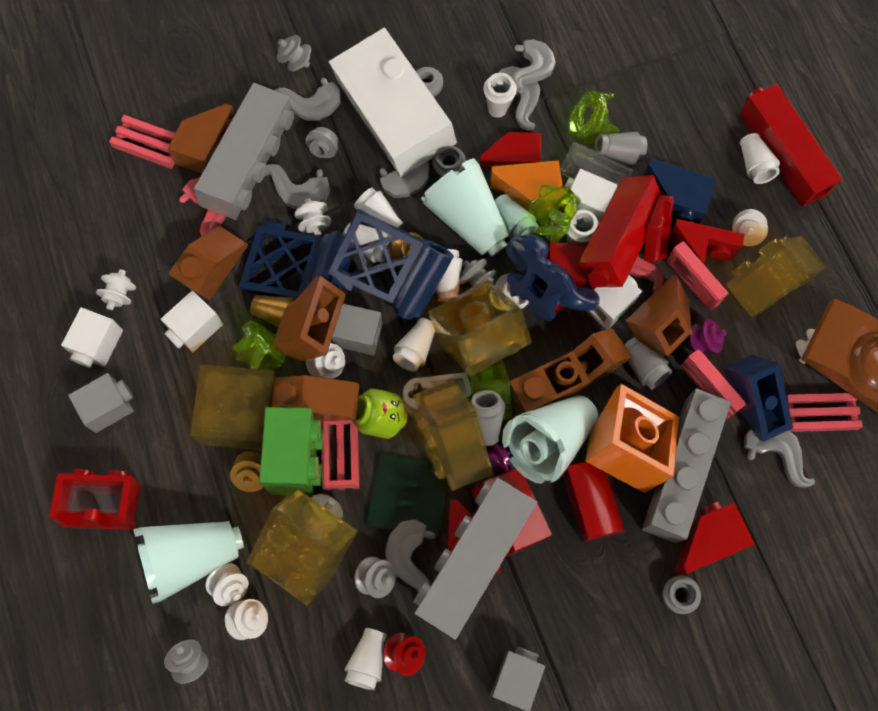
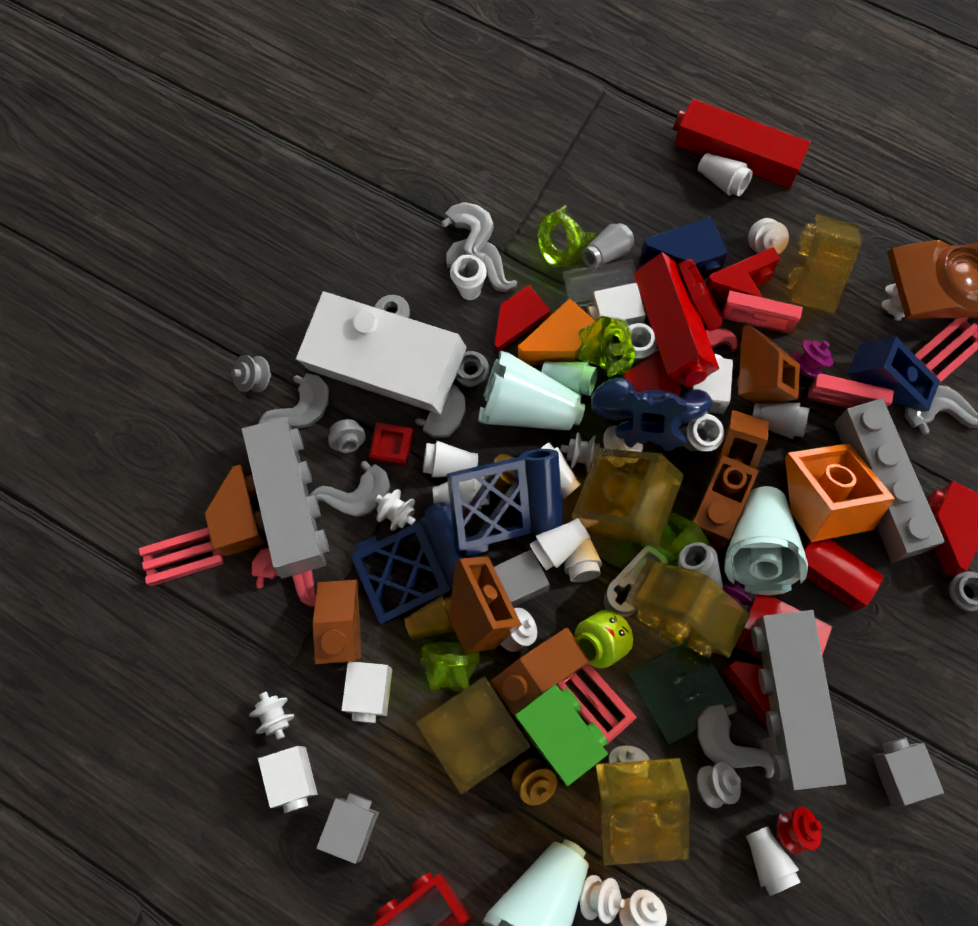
camera: 30 degrees left, 0 degrees up
none -> red tile [369,422,414,466]
none -> white cone [530,518,591,571]
none -> white cone [684,414,724,451]

